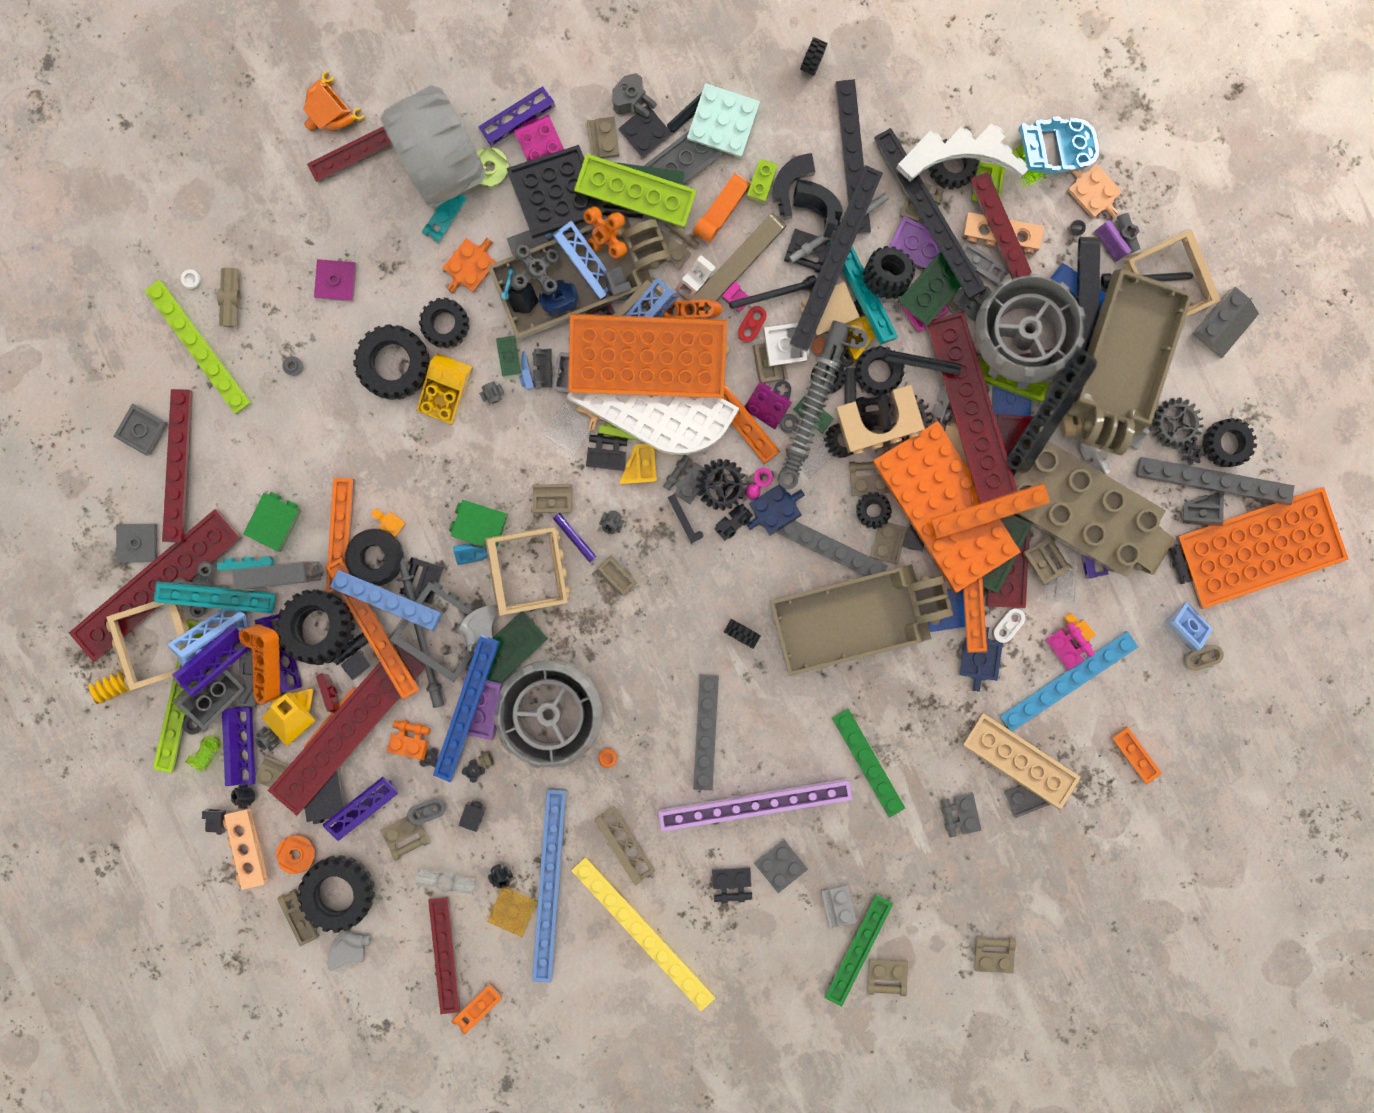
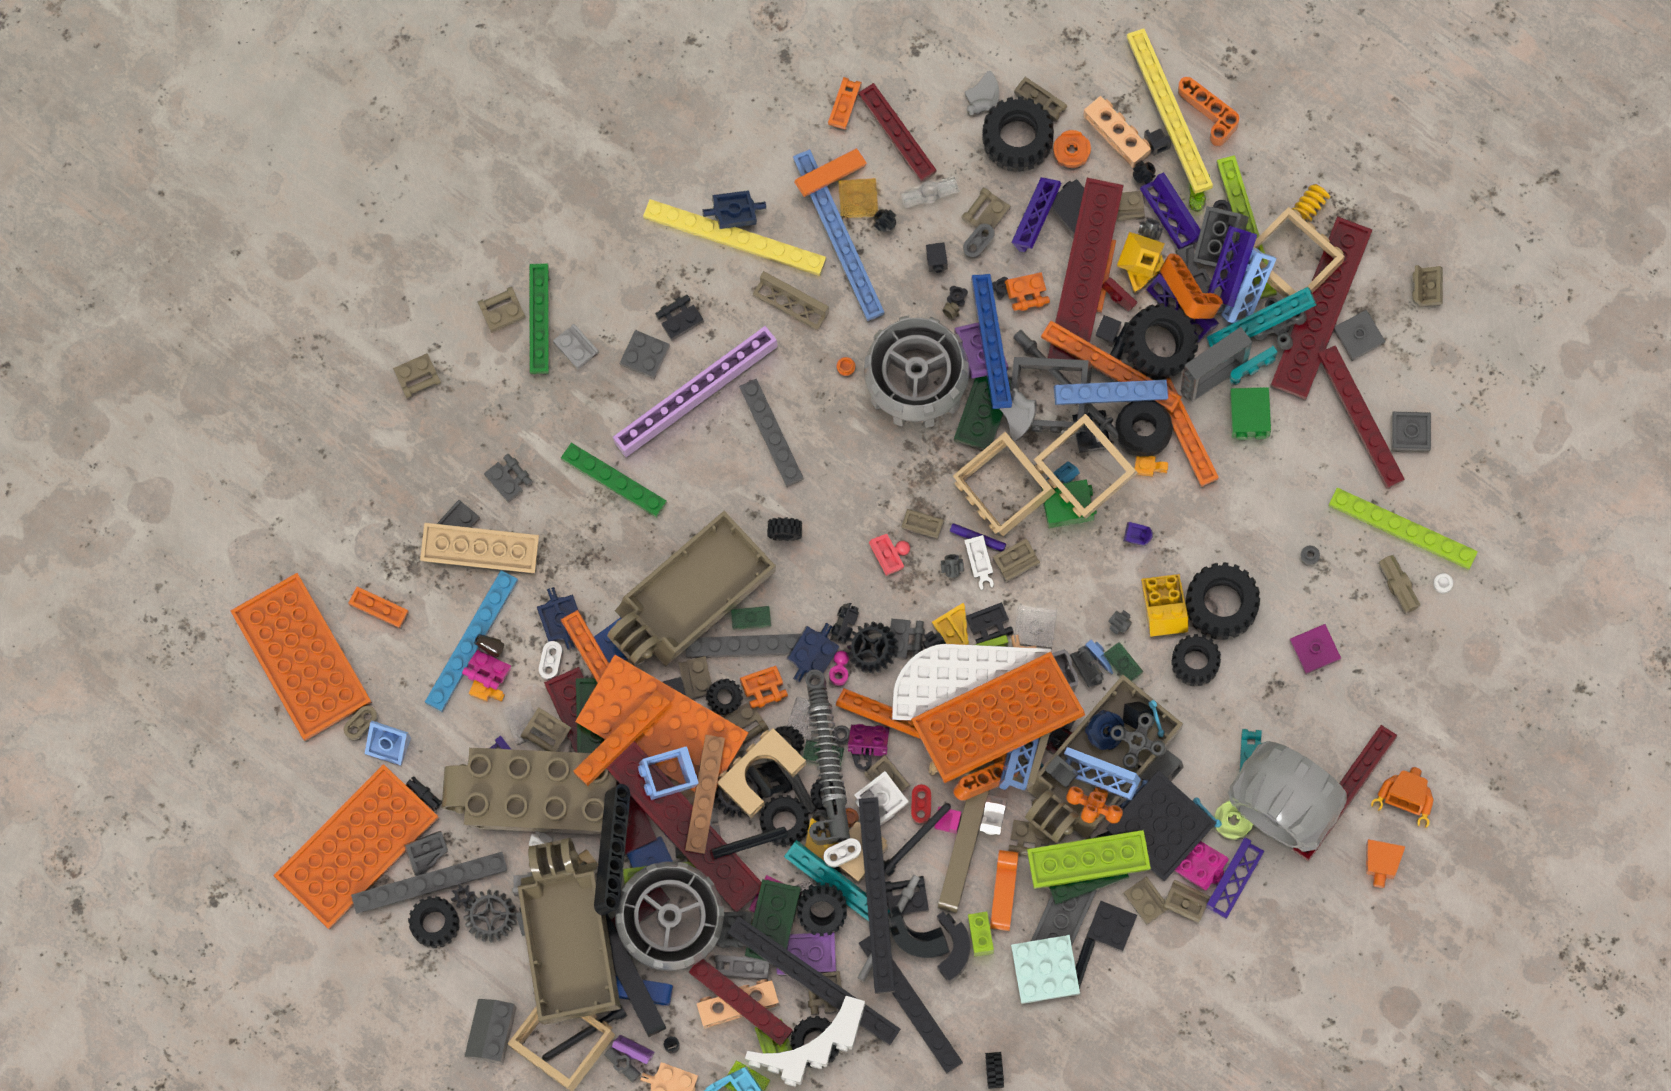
camera: 155 degrees right, 15 degrees down
orange plate [443,237,497,293] -> none
dark grey hinge [612,73,657,117] -> none
black hinge [668,494,704,544] -> none
none -> orange plate [230,573,372,741]
none -> dark brown cone [474,634,504,657]
none -> light blue window [638,746,699,800]
none -> medium nougat plate [685,735,725,854]
none -> dark blue plate [702,190,766,229]
none -> clear green plate [731,606,771,630]
none -> orange plate [740,666,788,709]
none -> orange tile [794,148,867,197]
none -> white plate [824,838,861,867]
none -> coral plate [869,534,910,576]
none -> black gear [922,631,946,649]
none -> white plate [964,535,994,590]
none -> tan window [1034,414,1138,518]
none -> dark purple plate [1123,522,1153,546]
none -> light yellow plate [1127,28,1213,194]
none -> dark tan plate [1163,880,1210,923]
none -> orange beam [1178,77,1239,146]
none -> medium azure hinge [1193,797,1222,828]
none -> orange torso [1366,839,1405,888]
none -> dark tan bracket [1412,265,1443,307]

